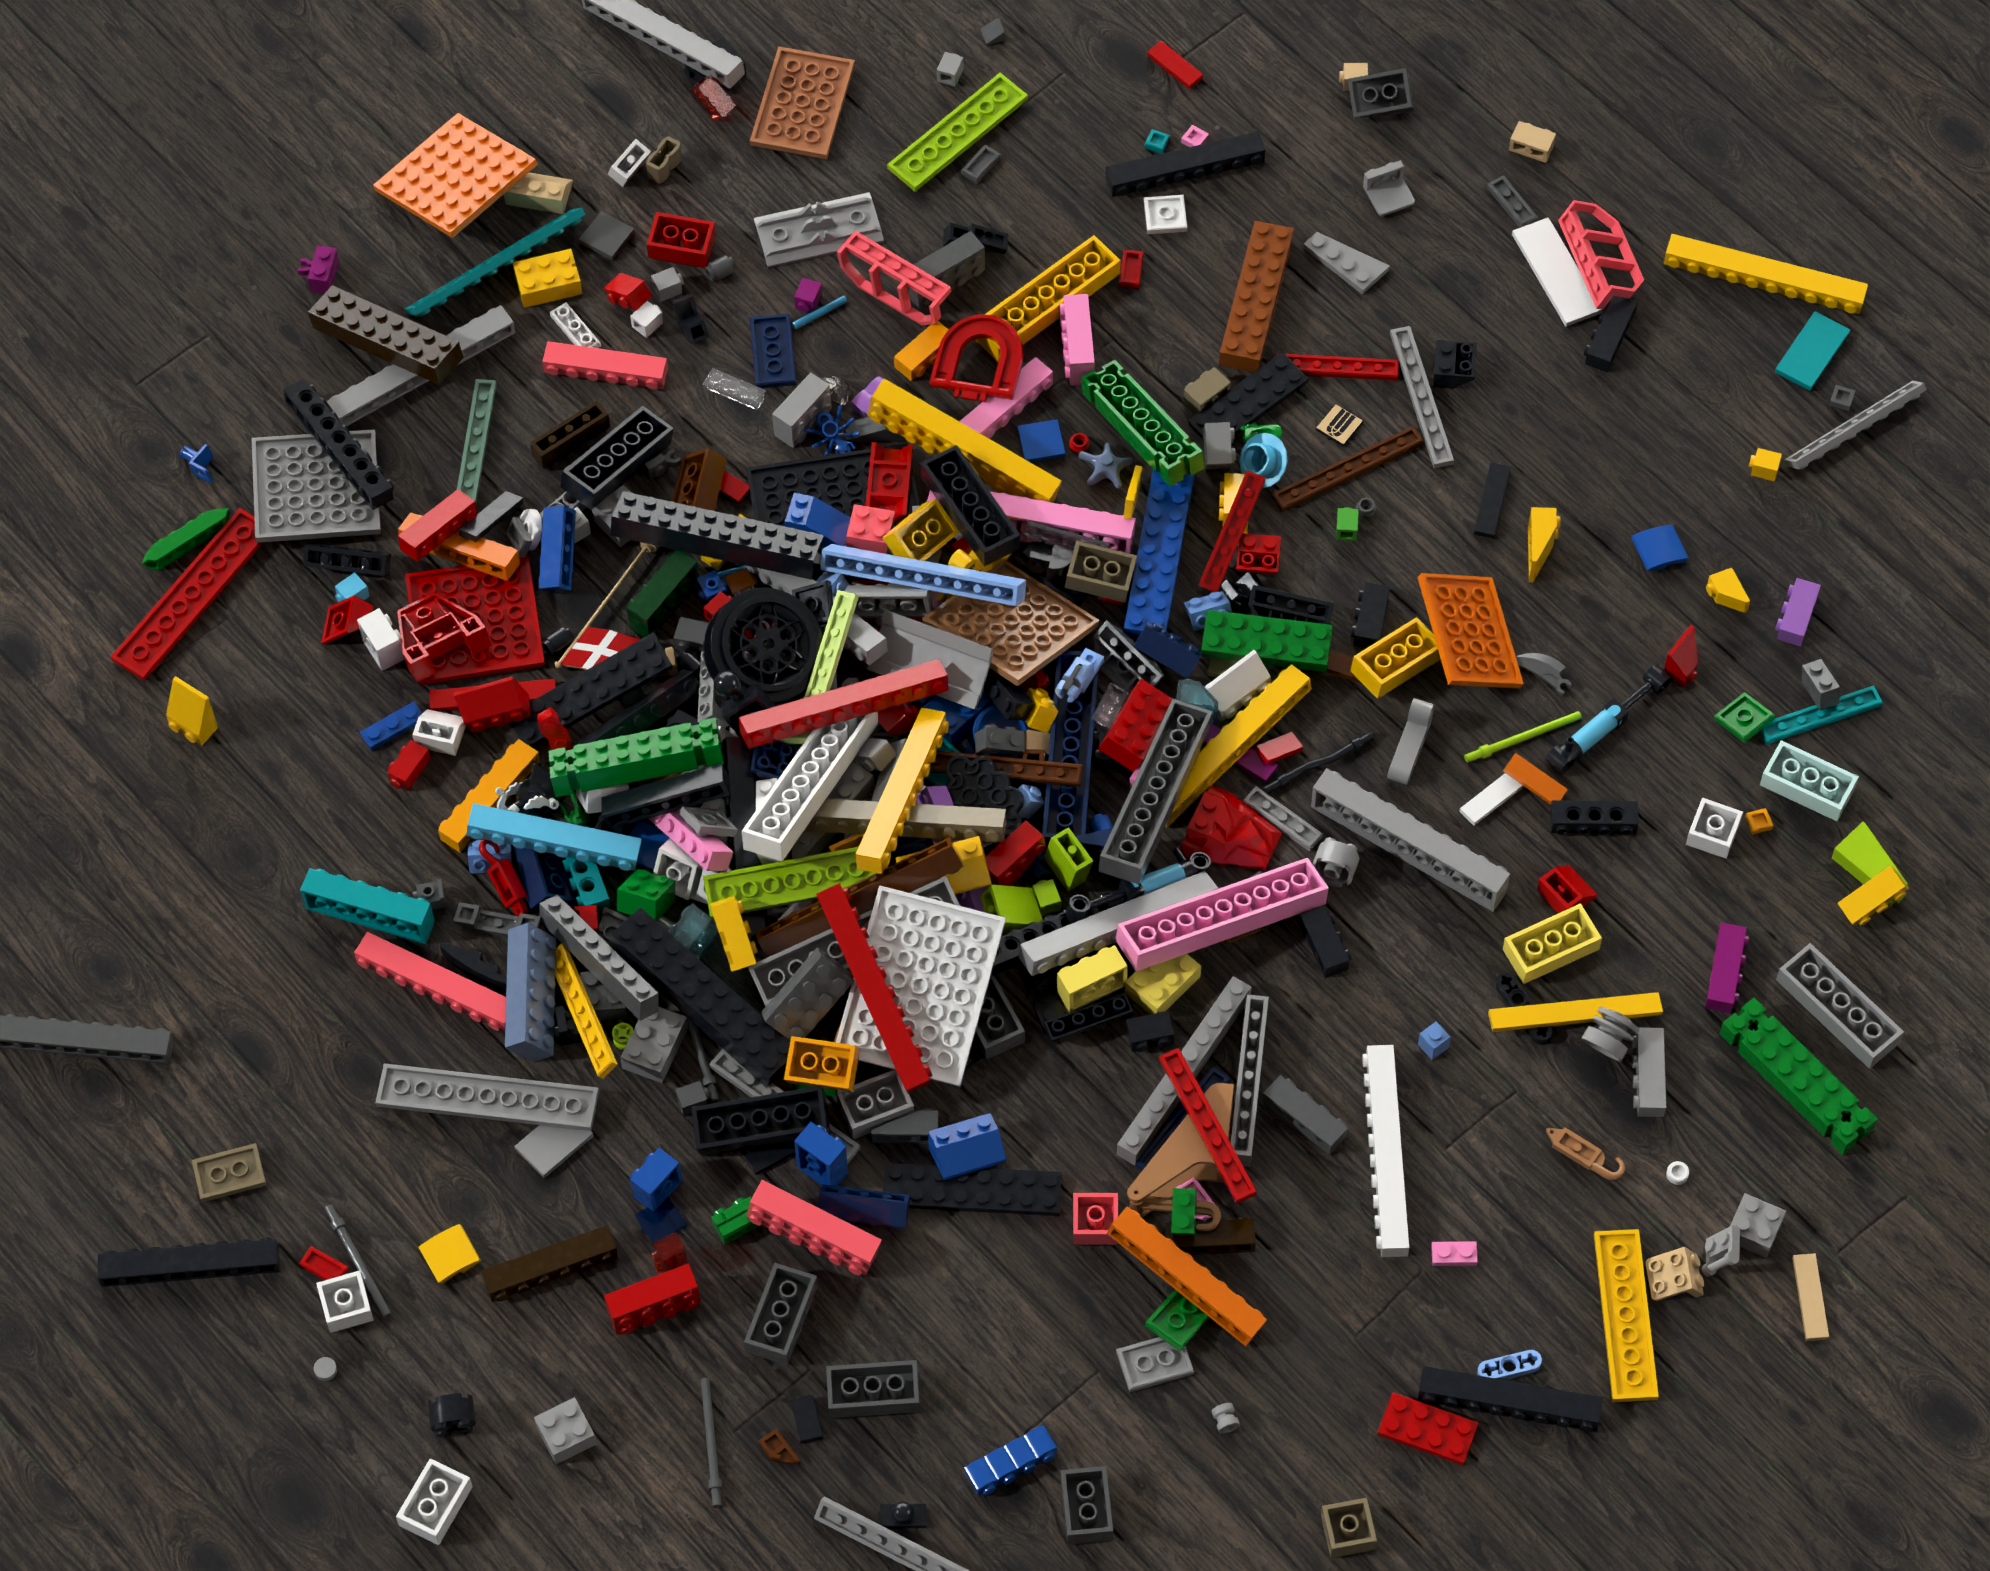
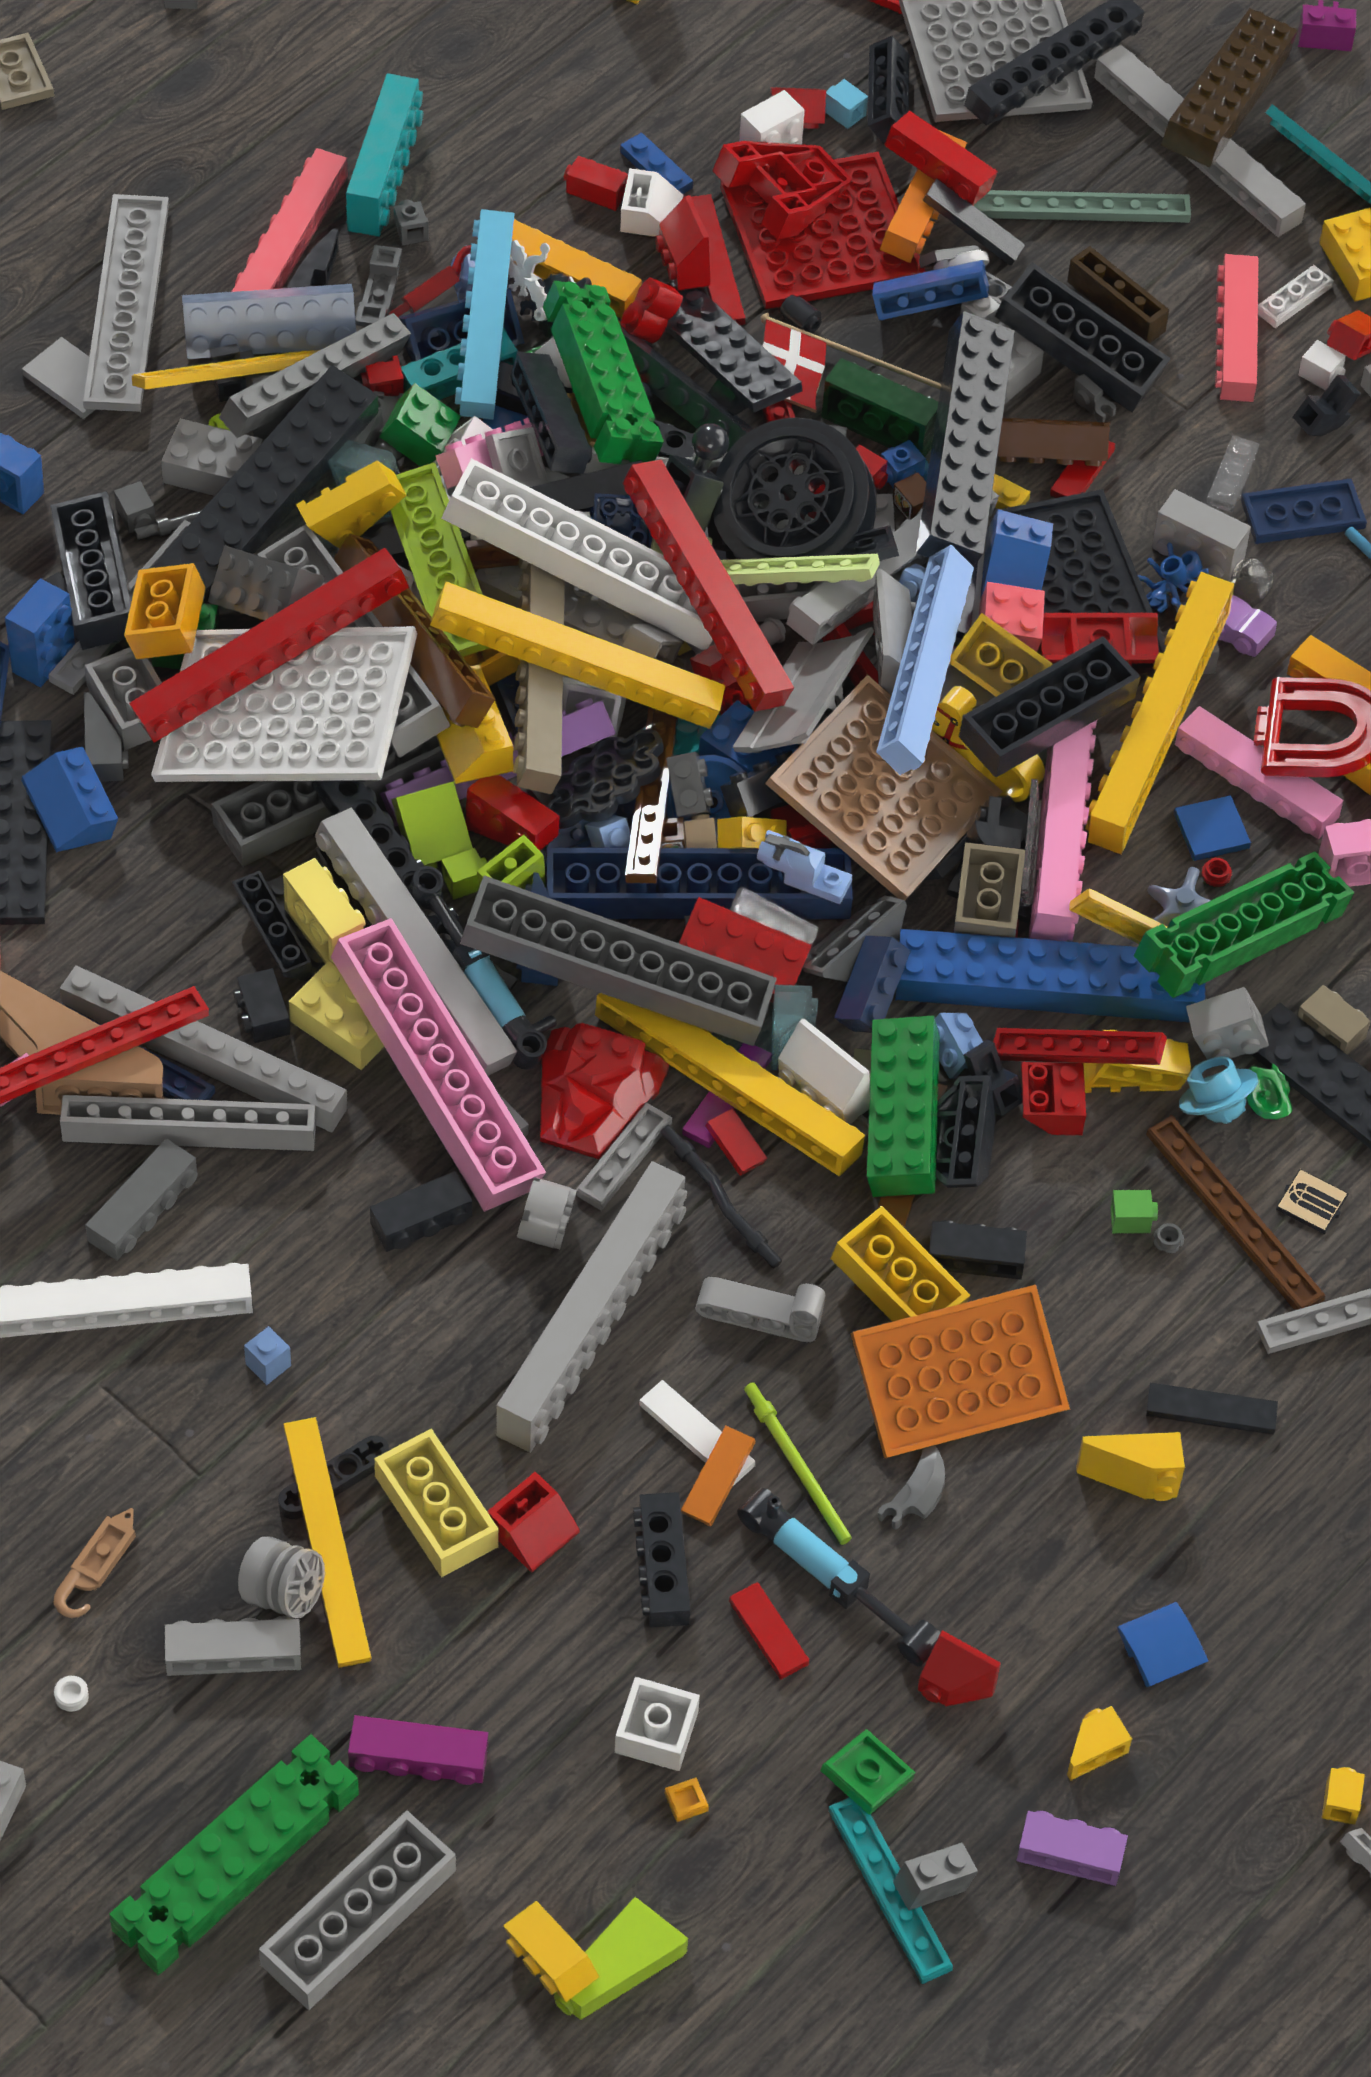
camera: 80 degrees right, 5 degrees down
light aqua brick [1760,741,1859,821] -> none
none -> red tile [729,1582,810,1680]

